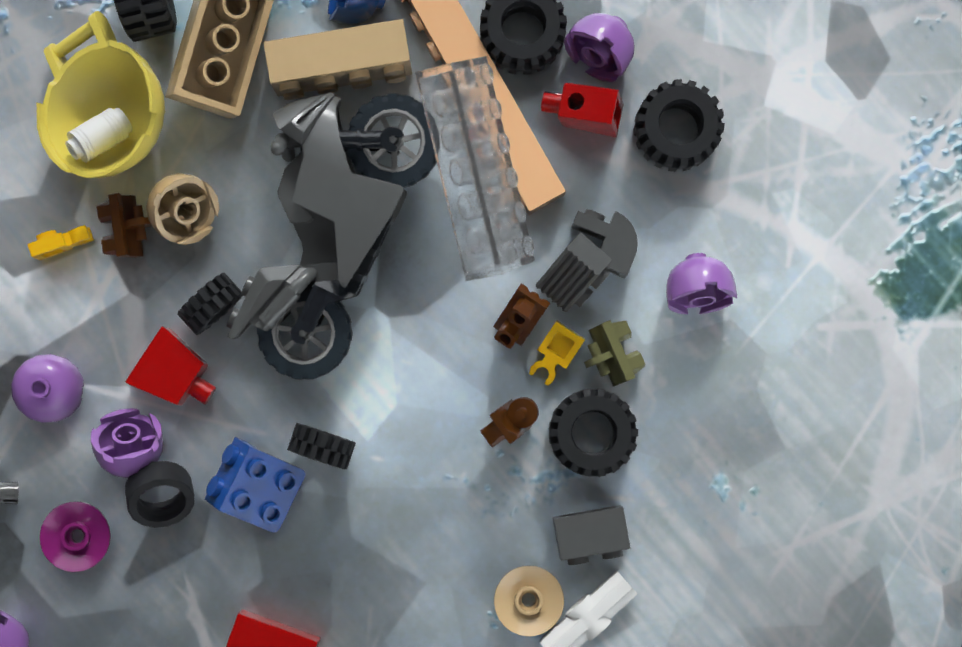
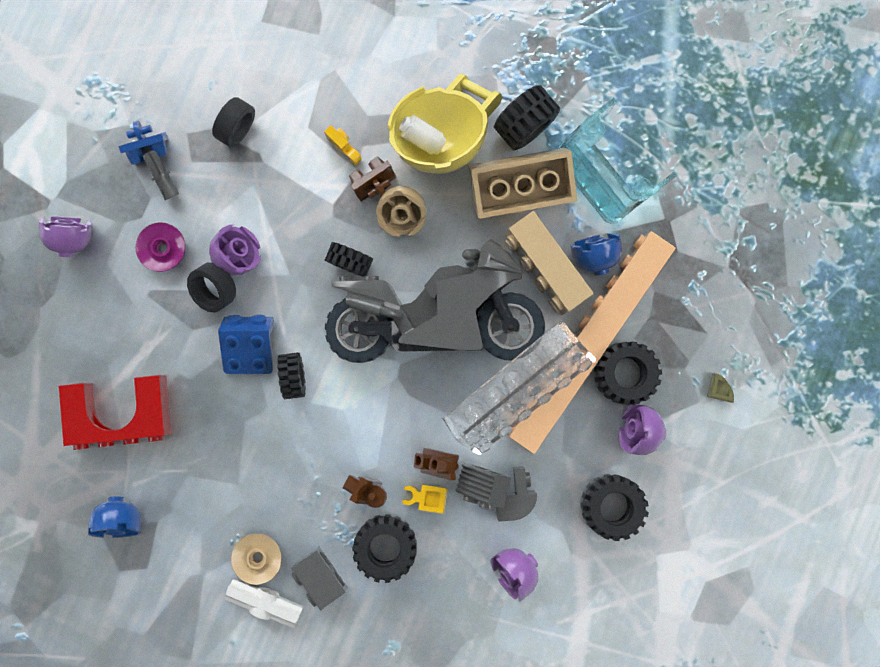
camera: 70 degrees right, 0 degrees up
medium lavender cylinder [11,354,84,423] -> none
red torso [125,326,216,405] -> none
red torso [541,83,624,138] -> none
olive hips [584,320,646,387] -> none

